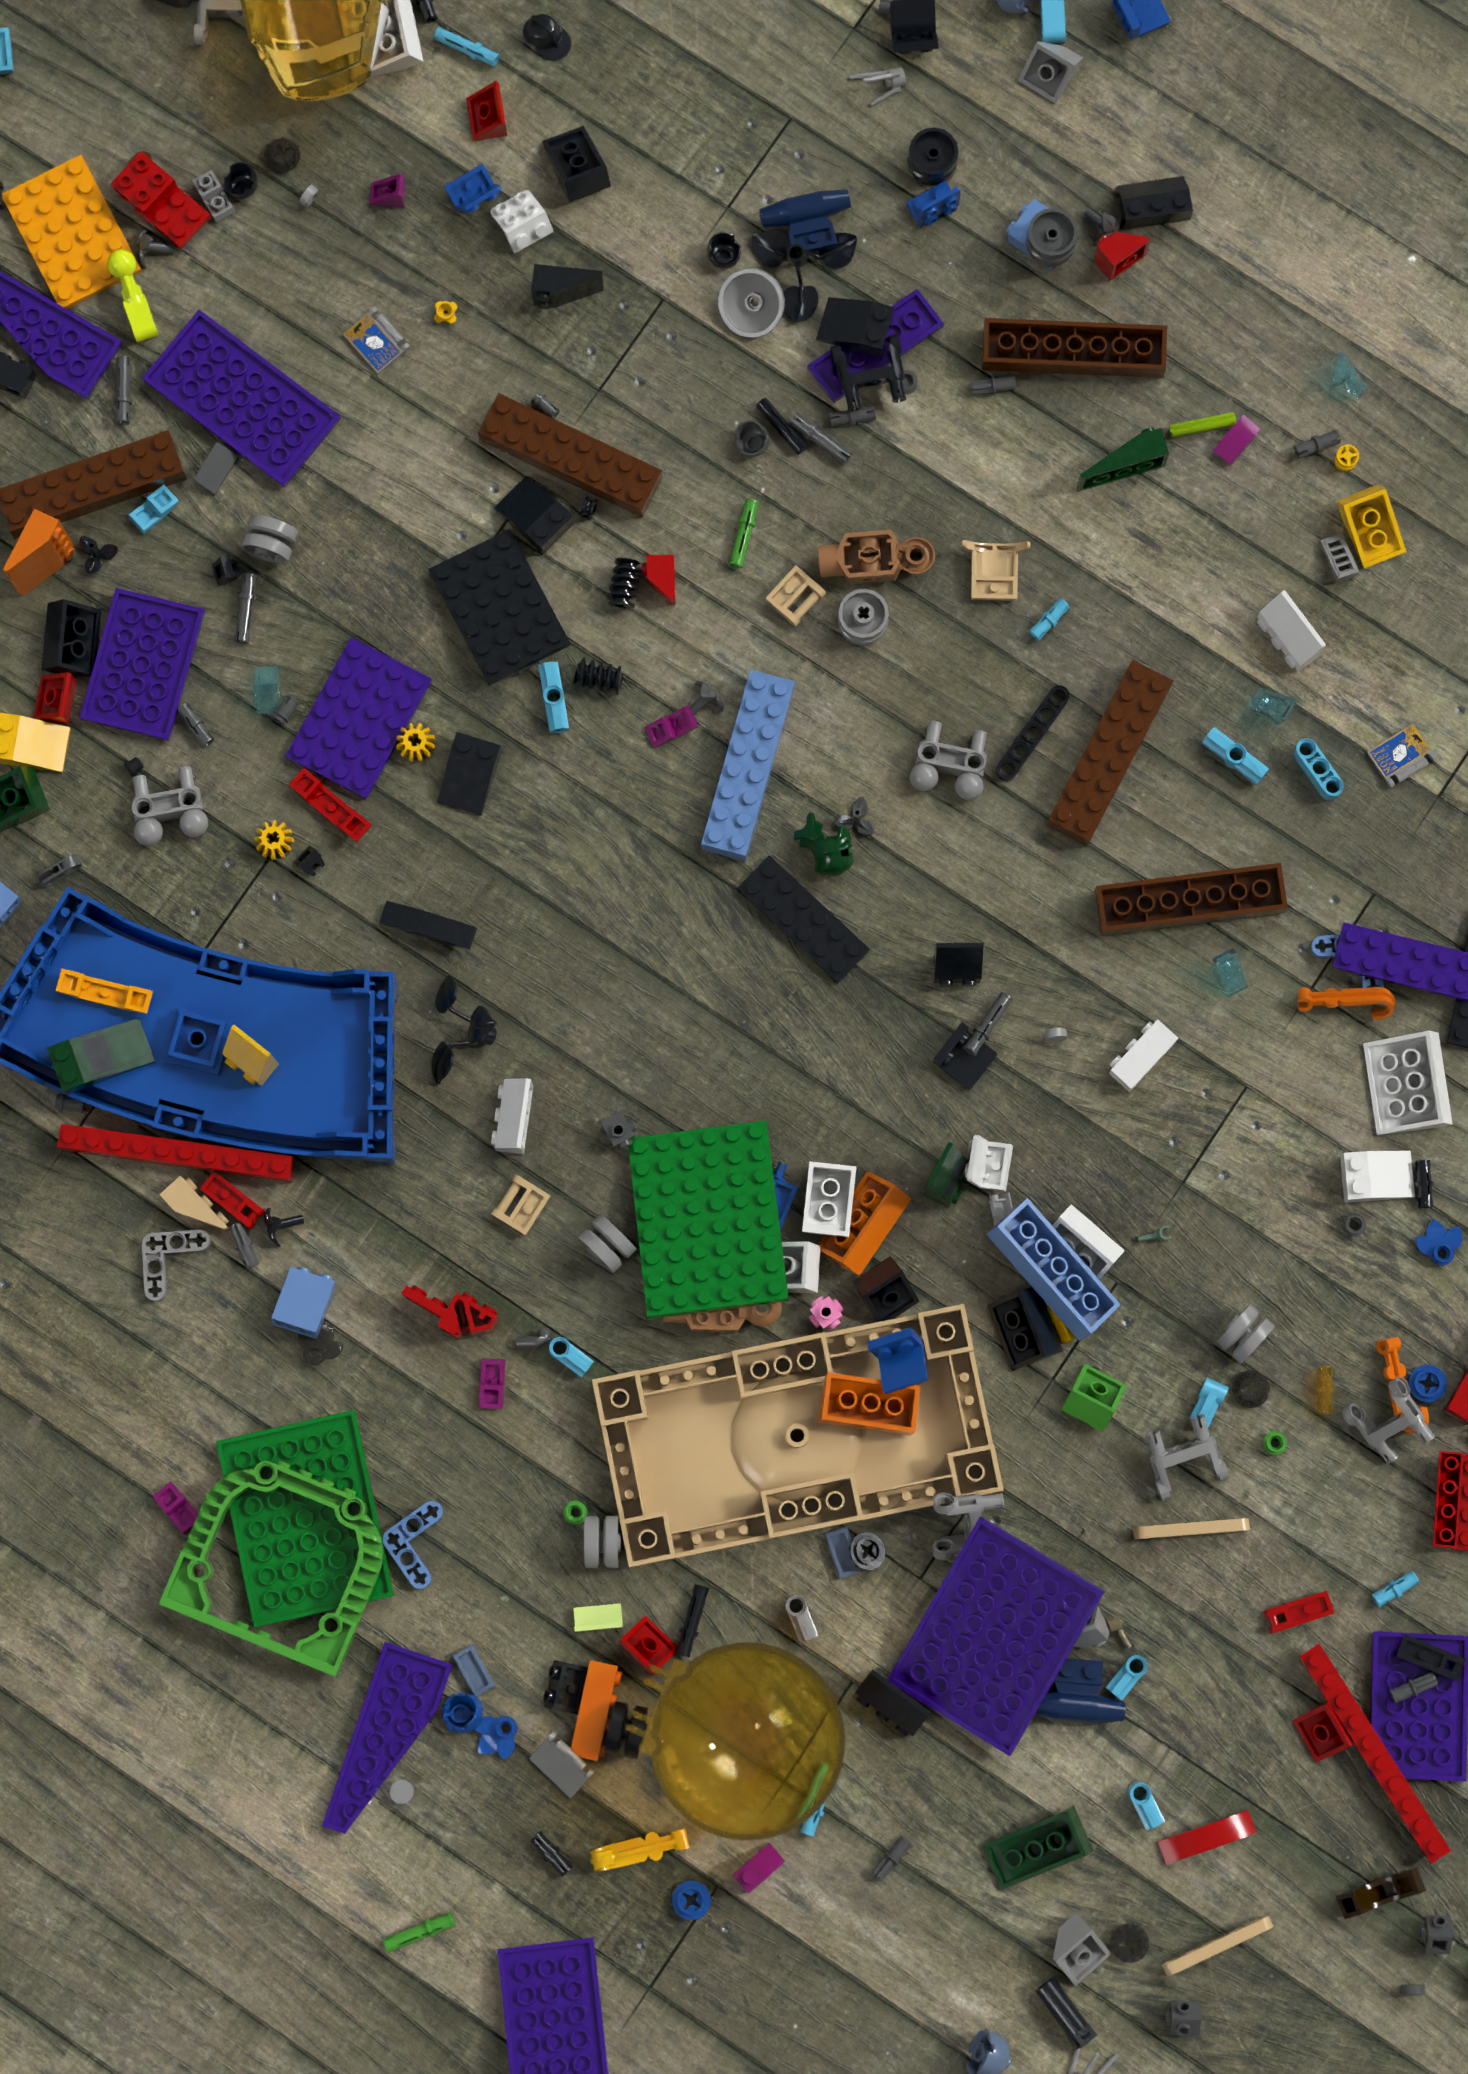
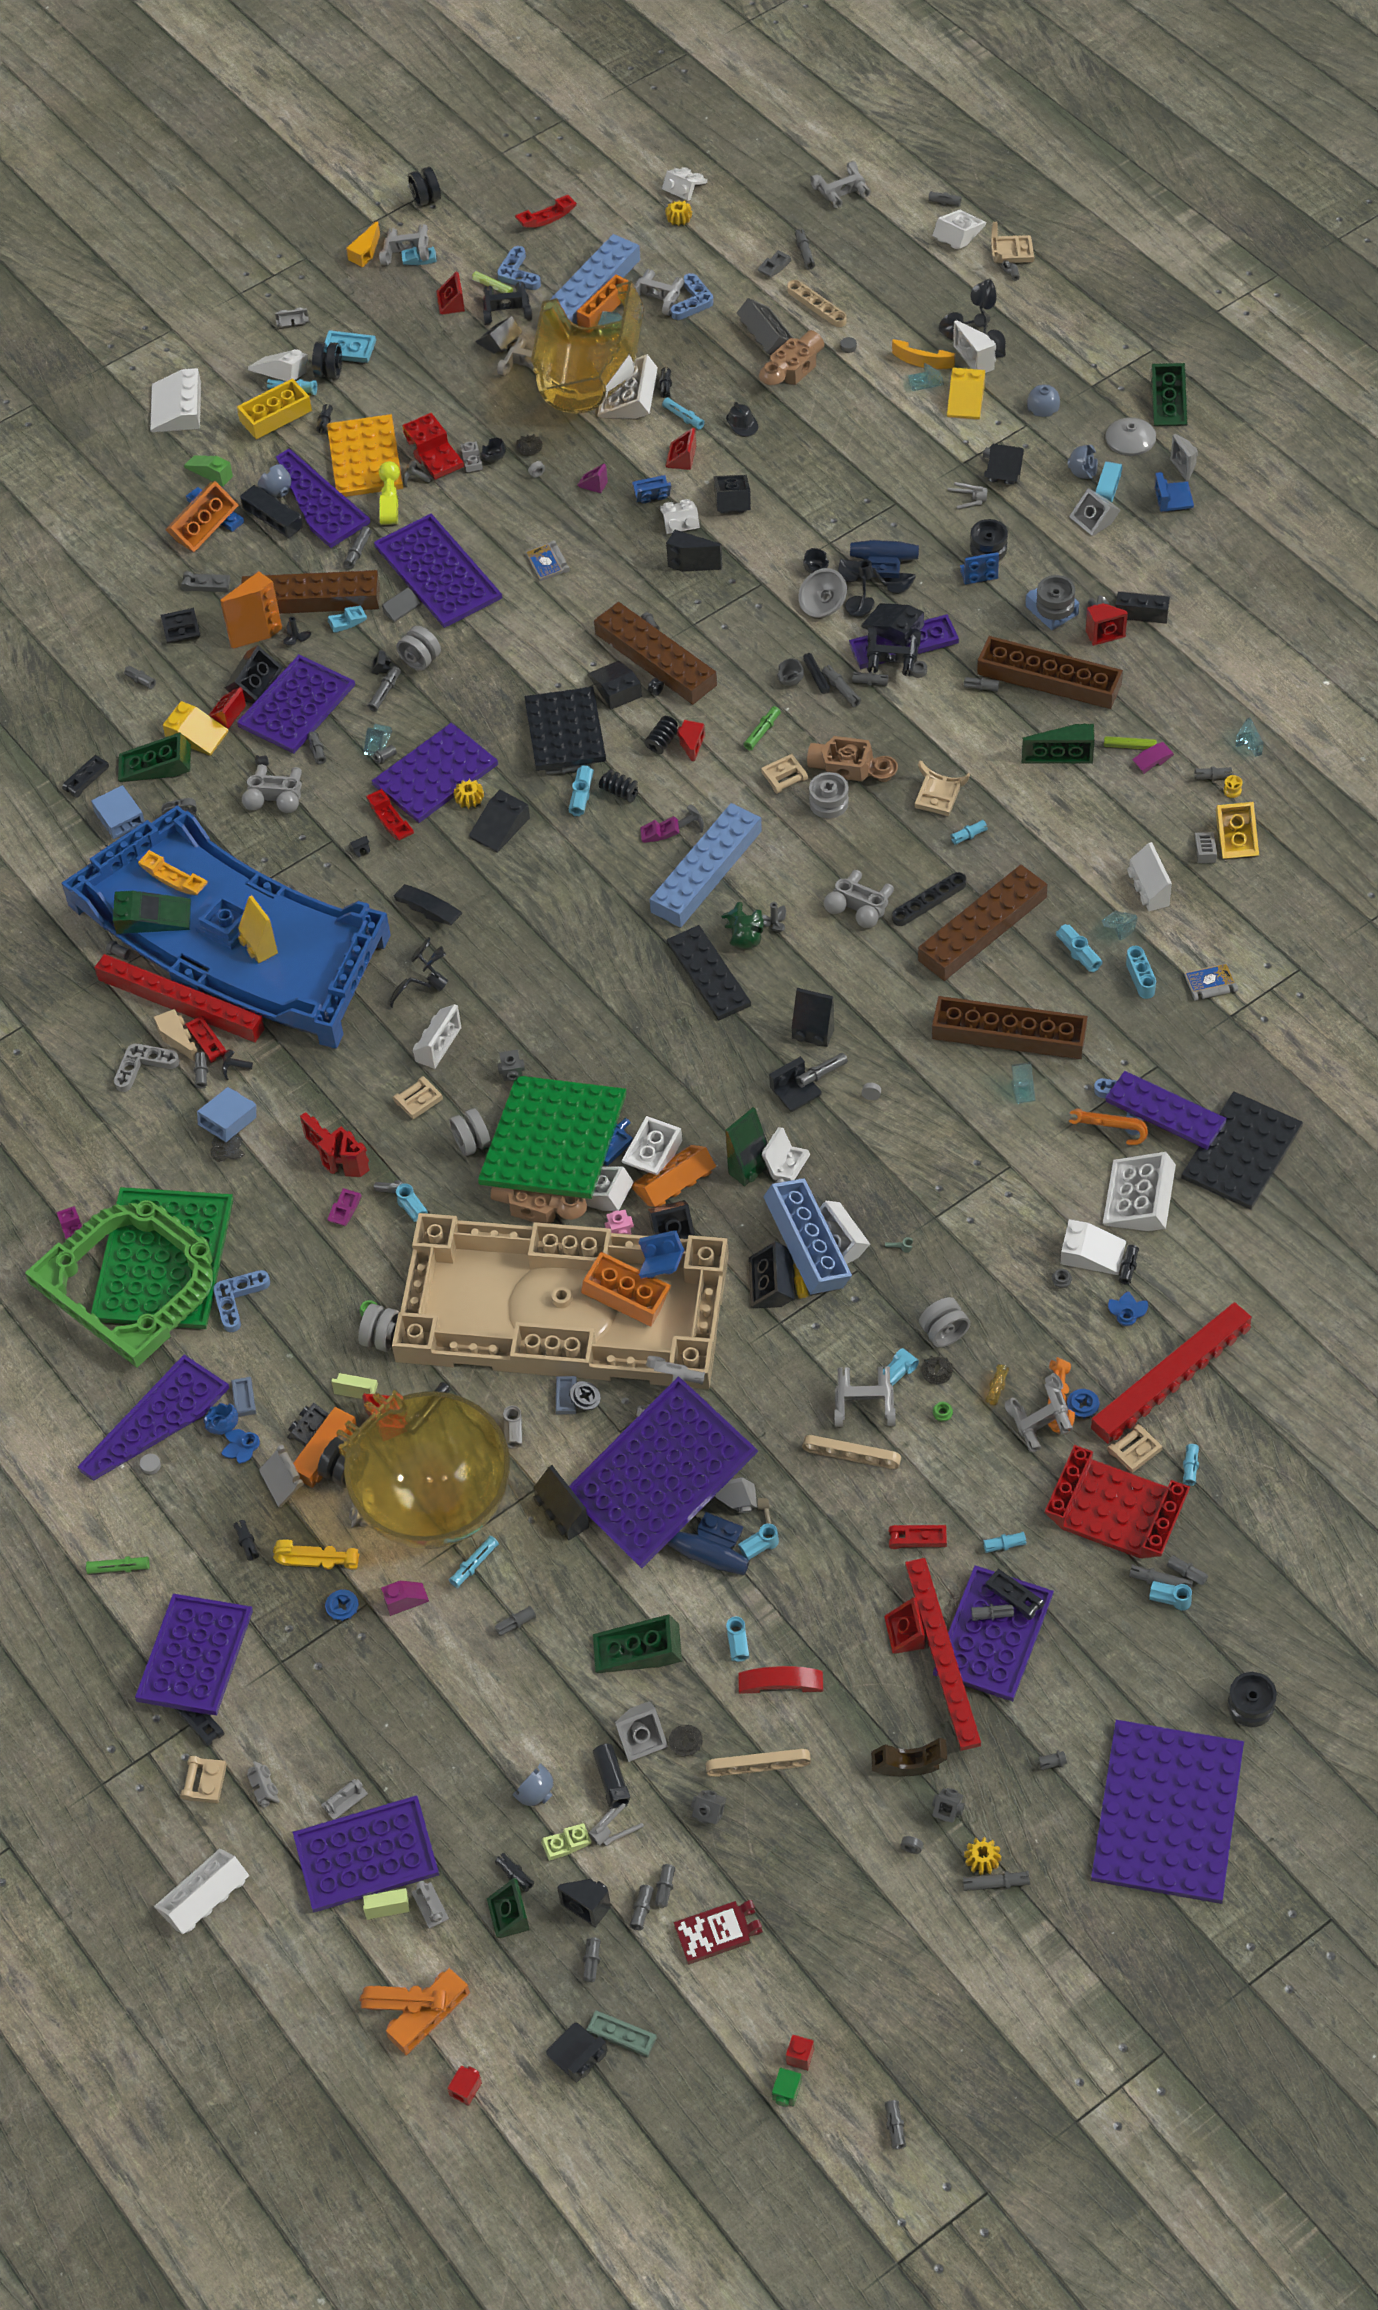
camera: 20 degrees right, 25 degrees down
yellow gear [254,820,294,860] -> none
yellow plate [434,301,457,324] -> none
bright green slope [1061,1364,1127,1432] -> none
white brick [1109,1019,1178,1092] -> none

